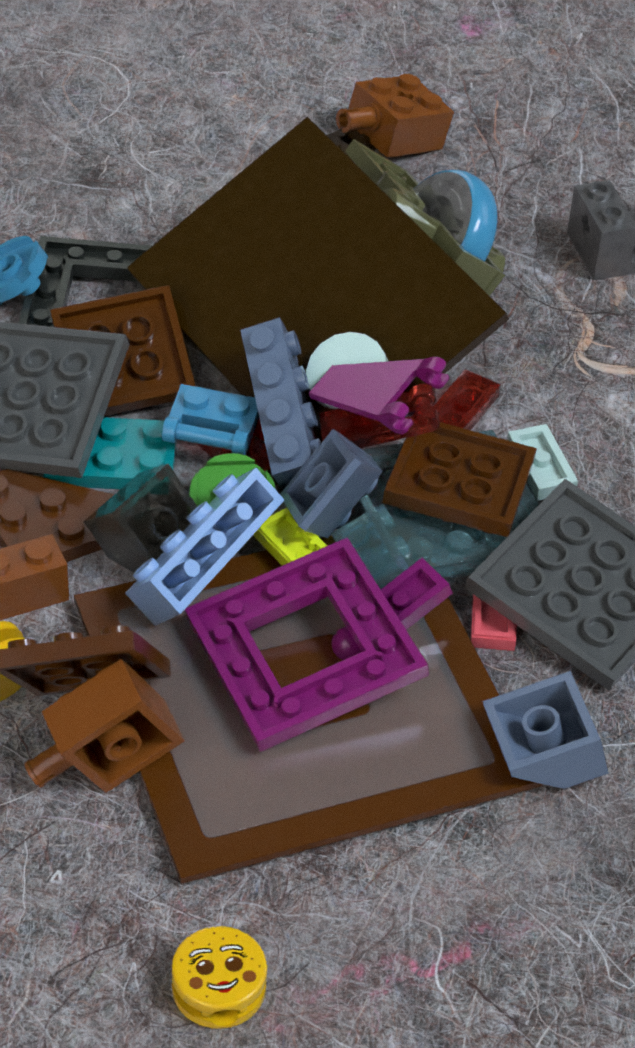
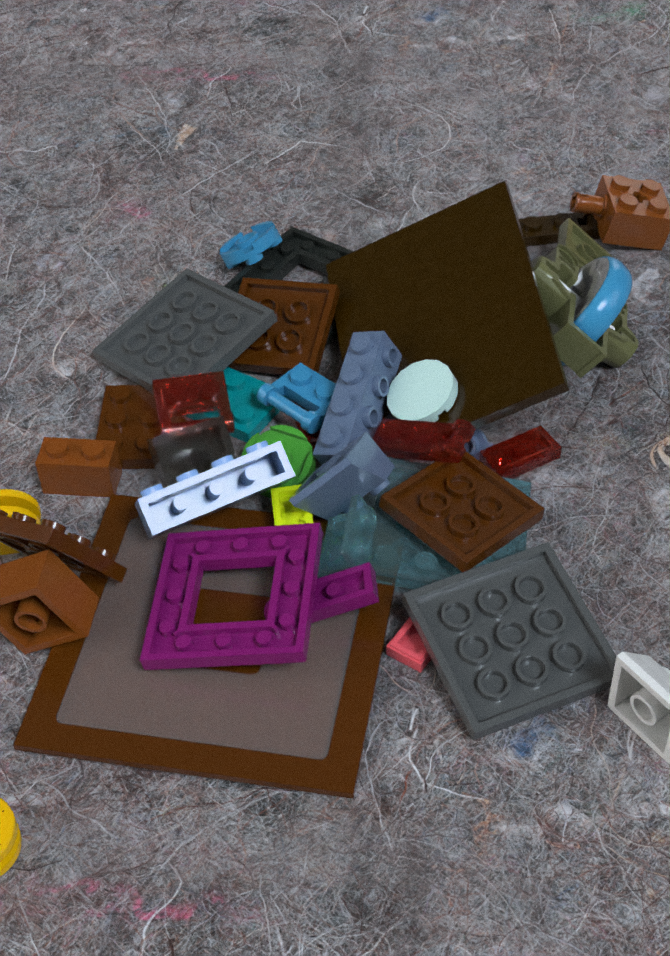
camera: 35 degrees right, 0 degrees up
magenta flag [309,357,450,434] -> none
sand blue slope [482,671,609,789] -> none
light aqua plate [507,424,578,501] -> none
none -> clear red plate [152,371,235,442]

